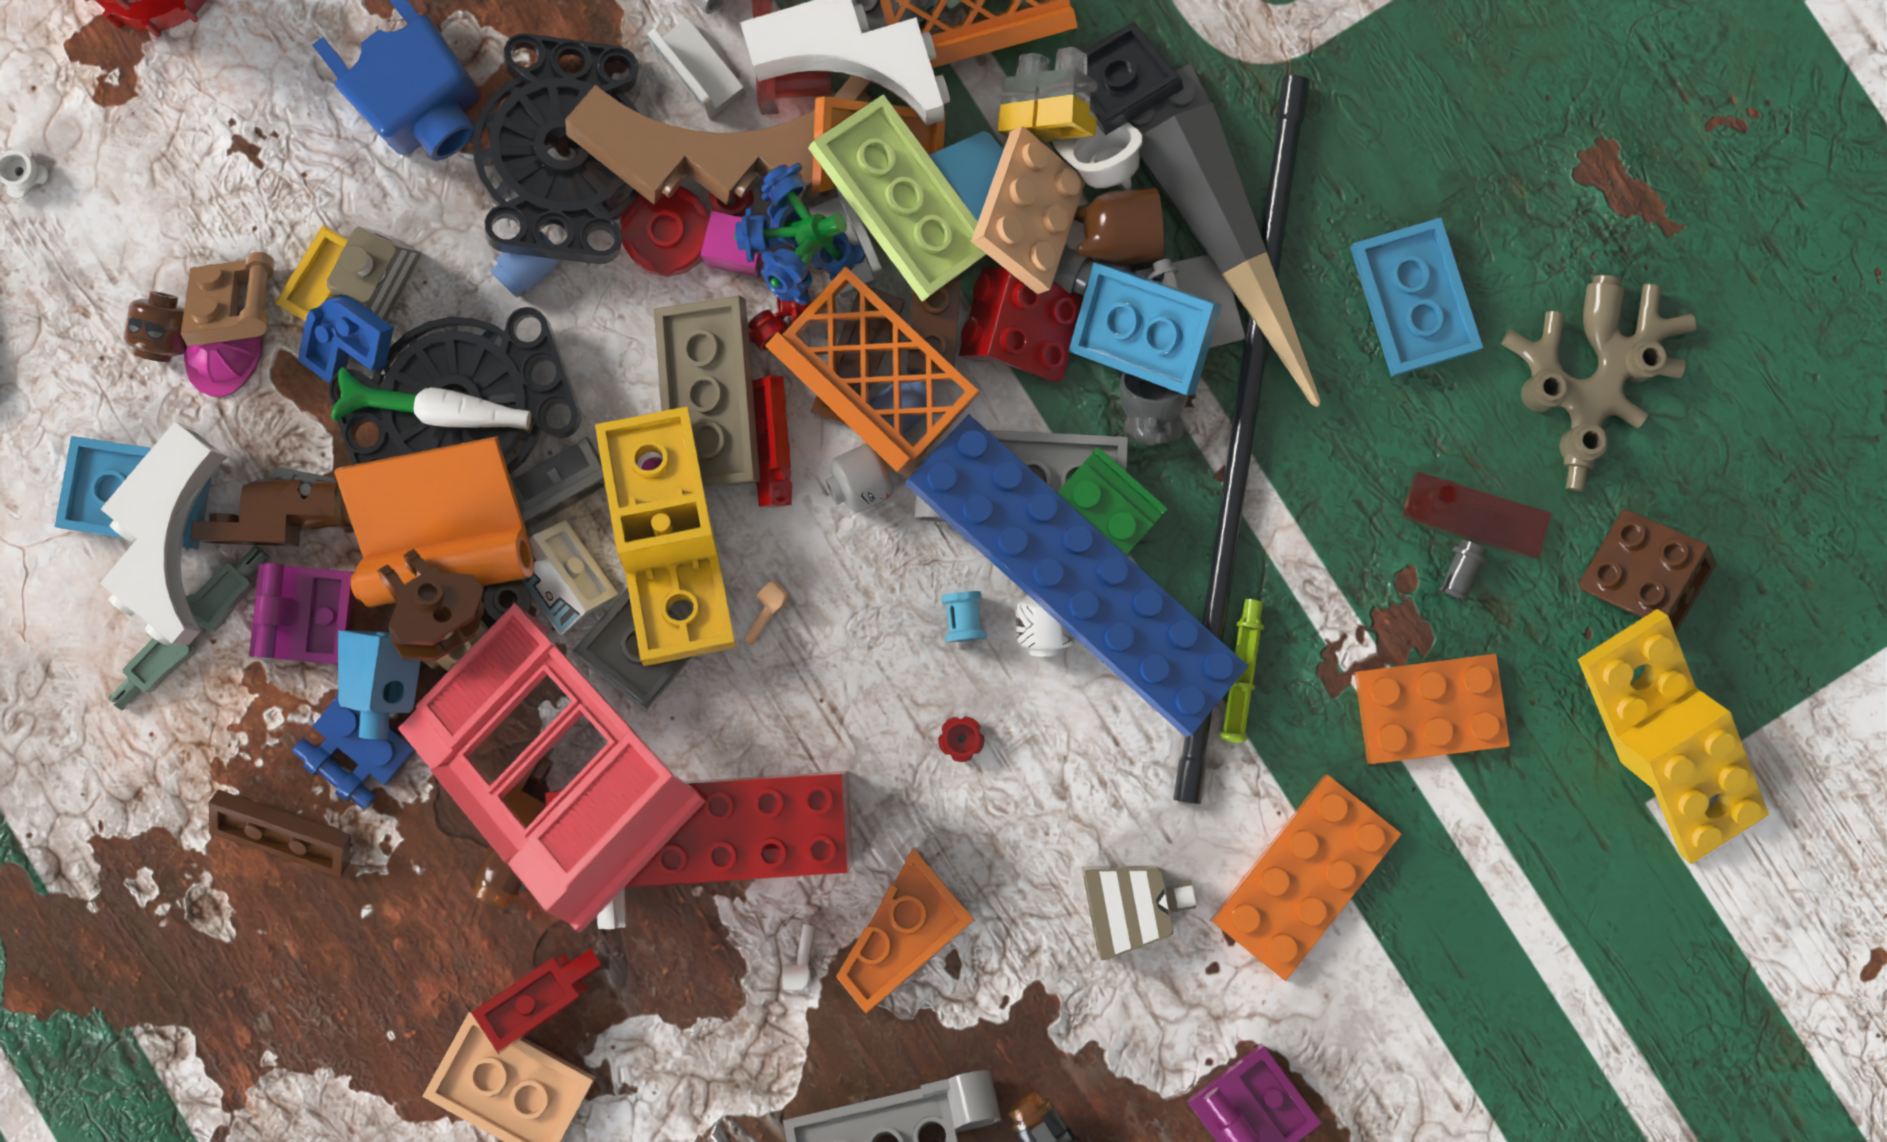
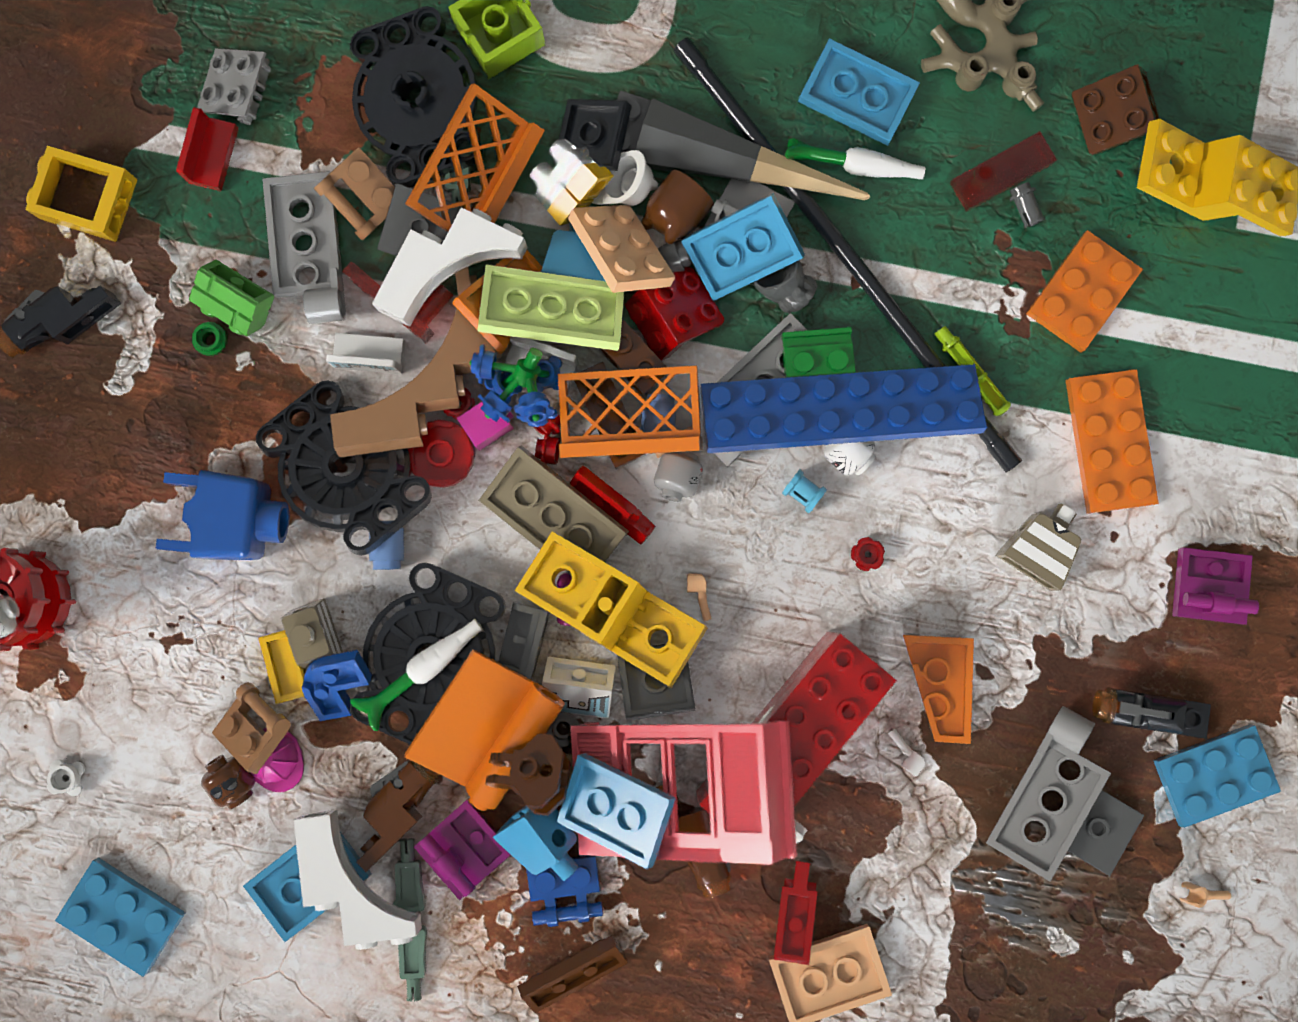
camera: 45 degrees left, 0 degrees up
none -> plate [557,753,676,869]
none -> white piece [785,138,925,180]

